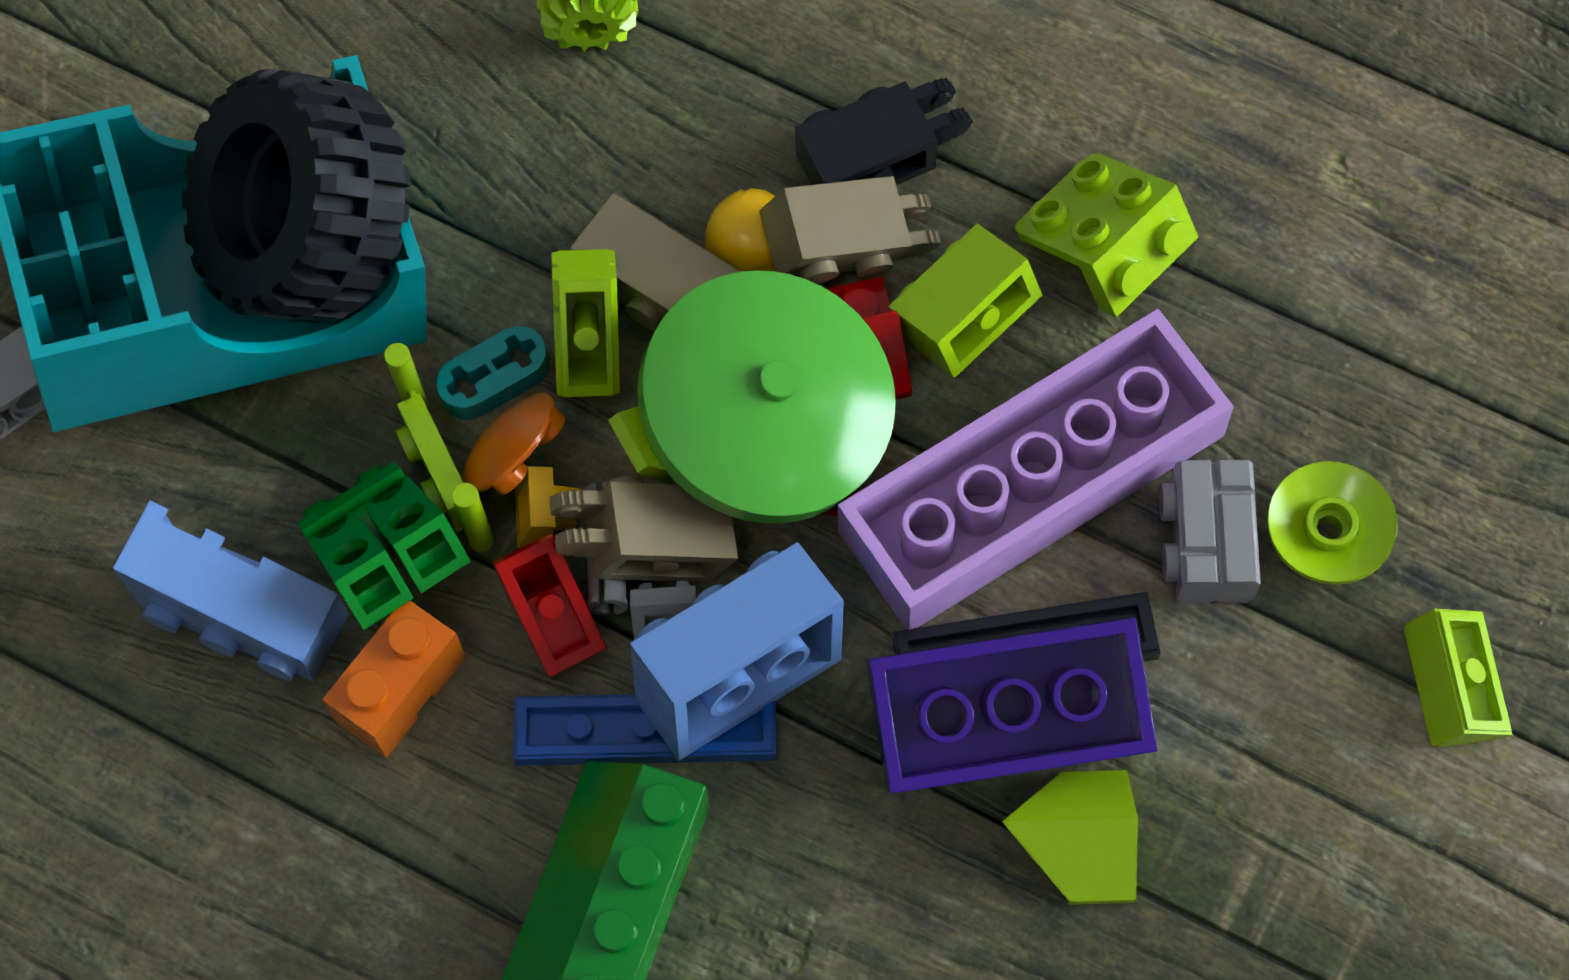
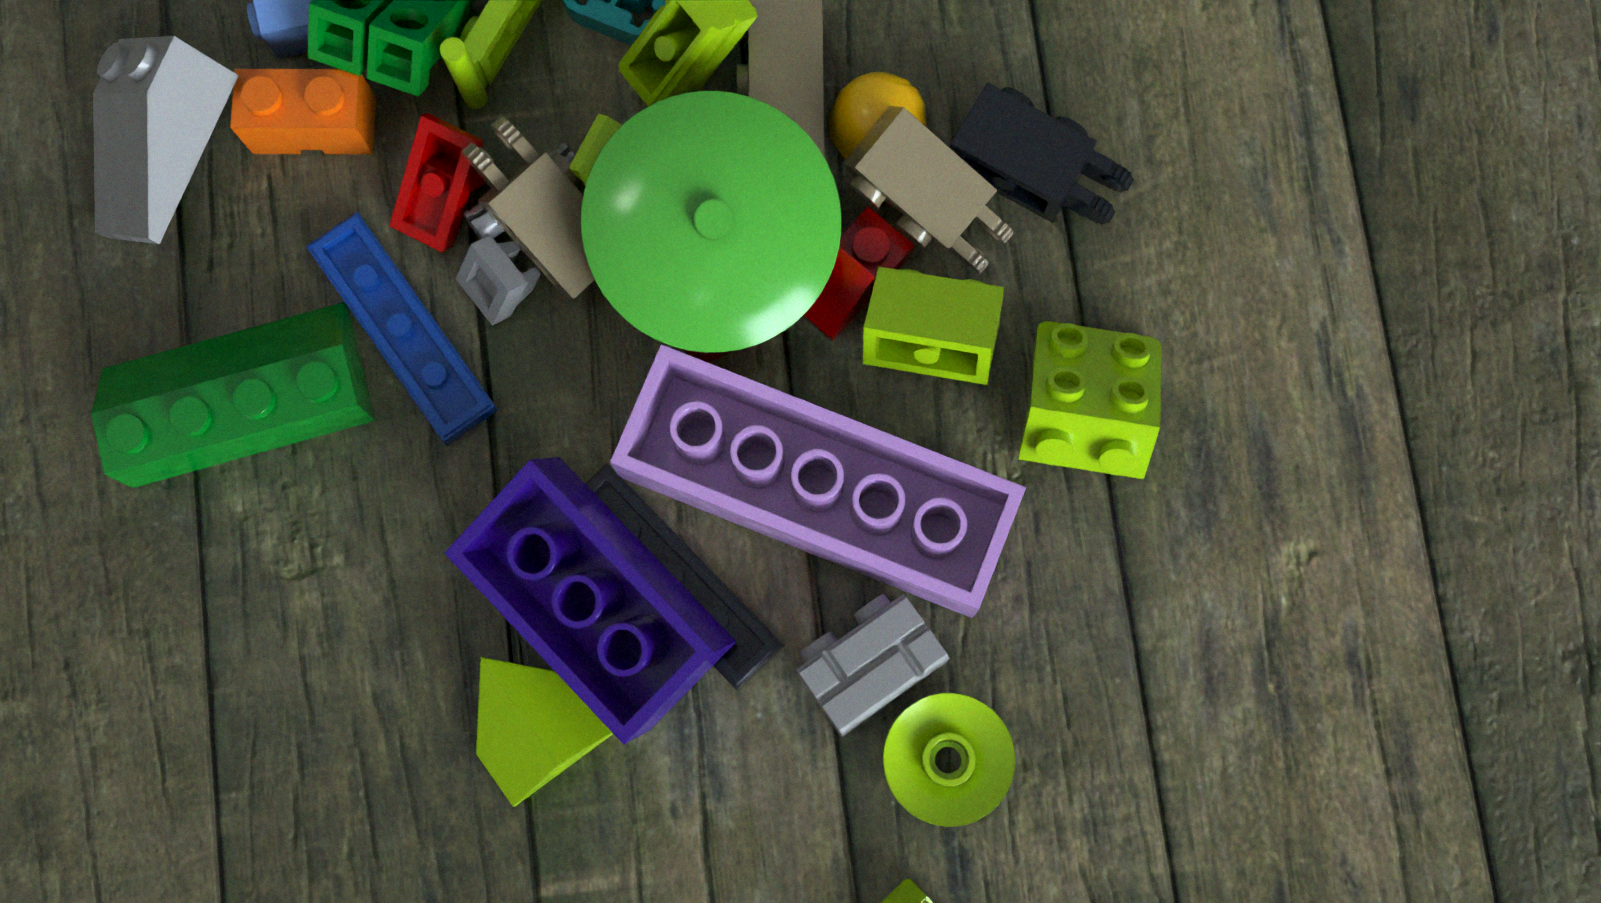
camera: 55 degrees right, 10 degrees up
orange dish [461,392,565,495] -> none
yellow tile [515,466,582,549] -> none
medium blue brick [630,542,844,761] -> none
none -> light grey slope [93,36,239,244]

